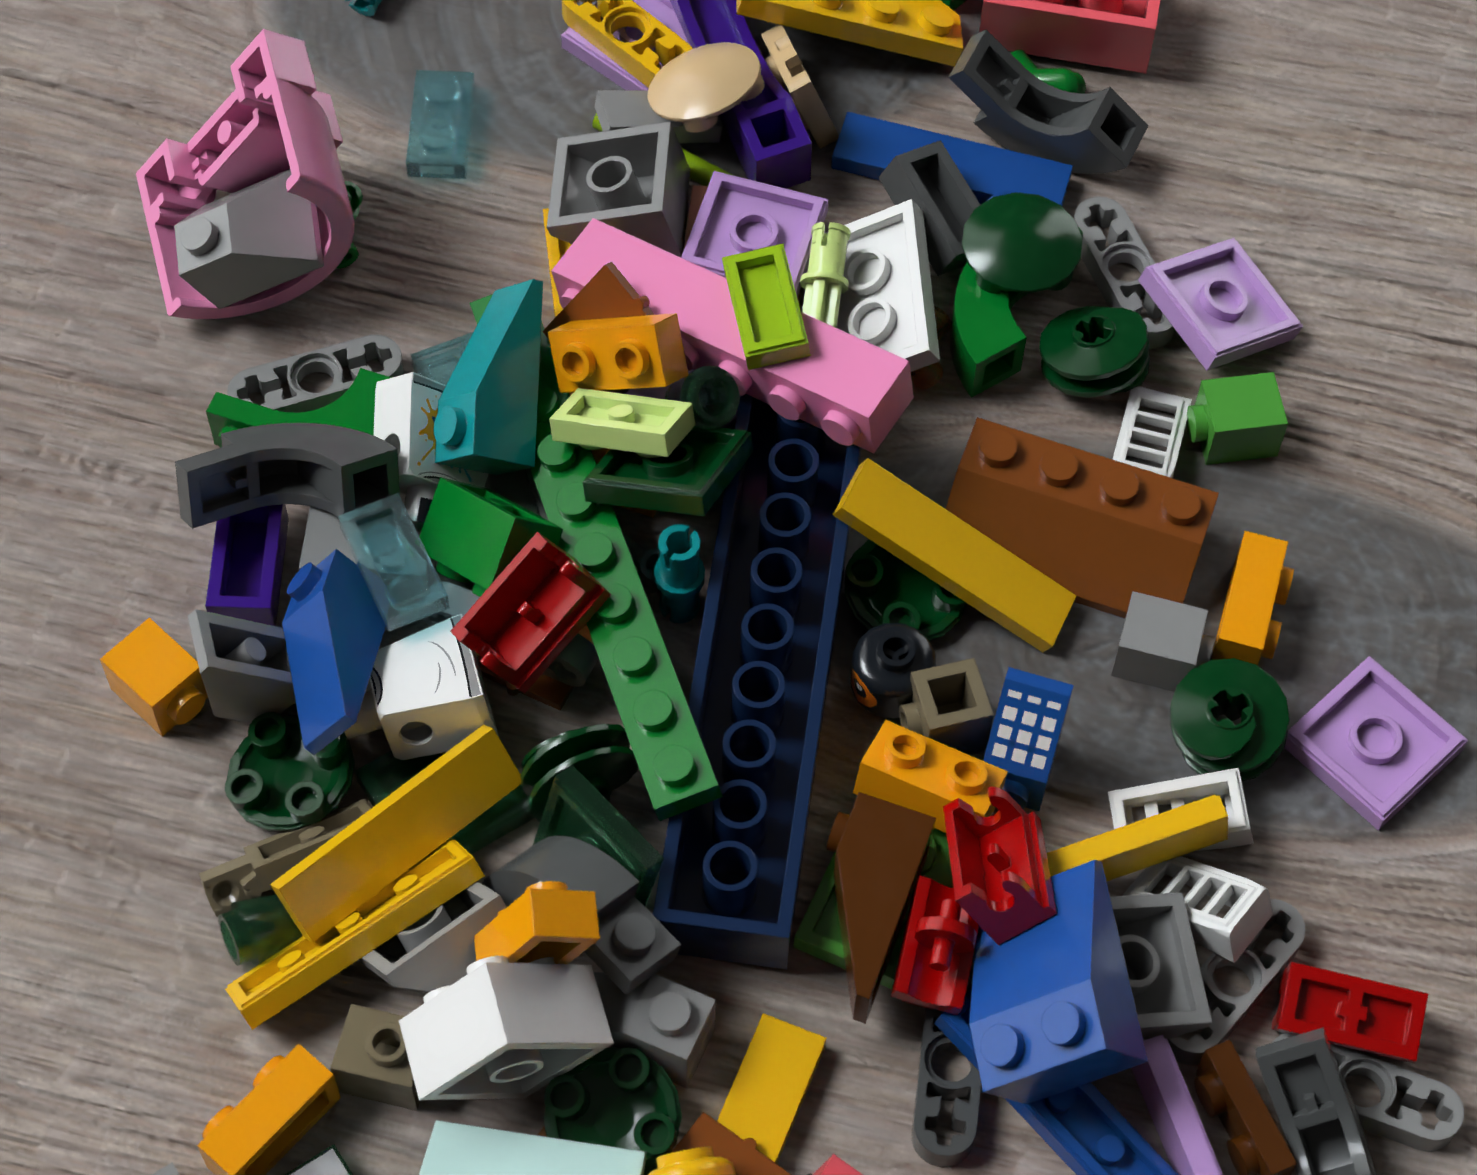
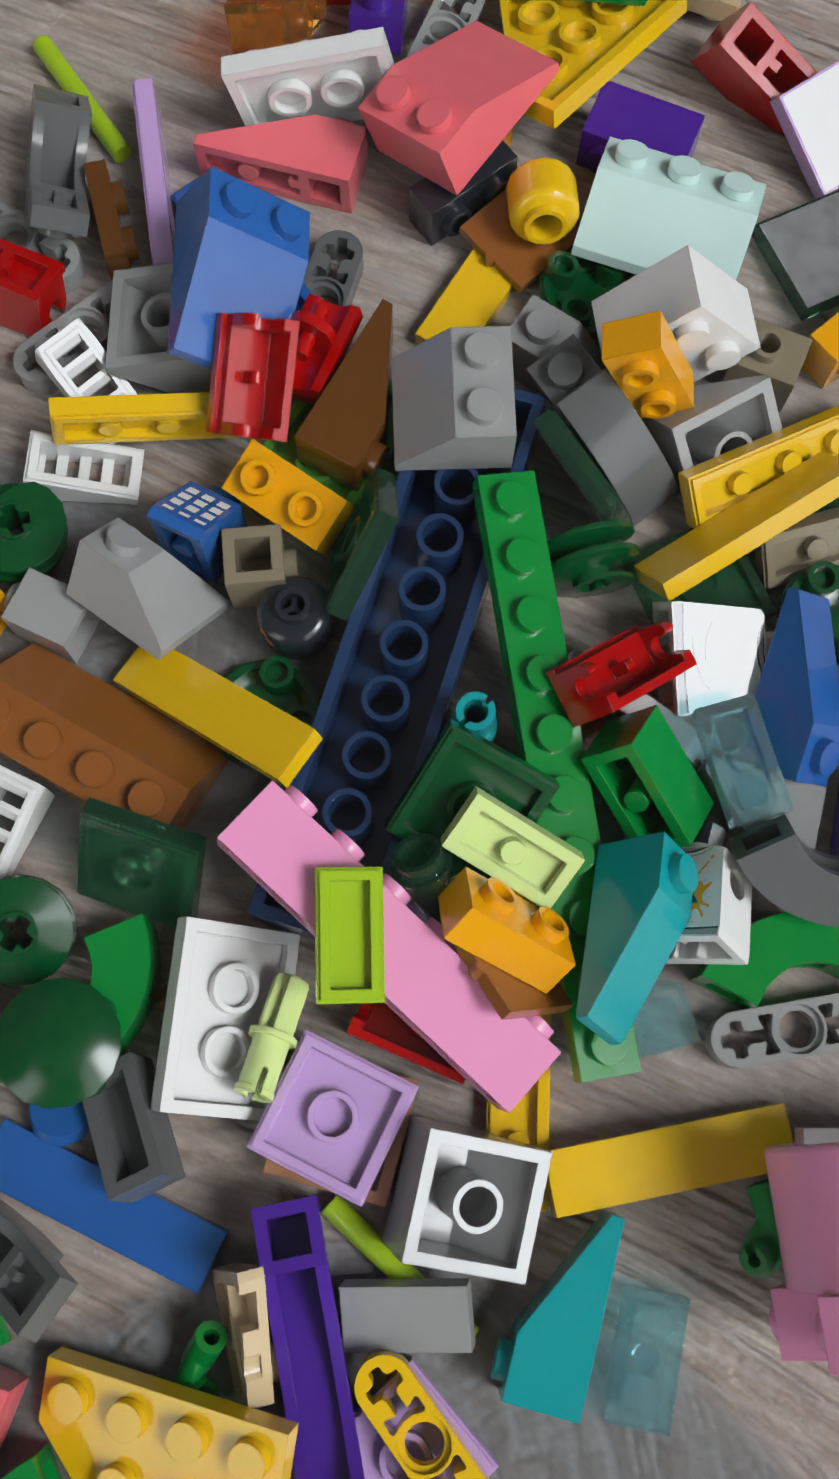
camera: 170 degrees left, 15 degrees up
tan dish [647,42,764,133] -> none
none -> light grey slope [66,517,230,660]
none -> clear green tile [77,797,207,927]
none -> green arm [173,1320,228,1396]
none -> clear green tile [326,467,399,621]
none -> light grey slope [392,326,517,471]
none -> teal slope [490,1210,625,1424]
none -> yellow tile [546,1103,794,1218]

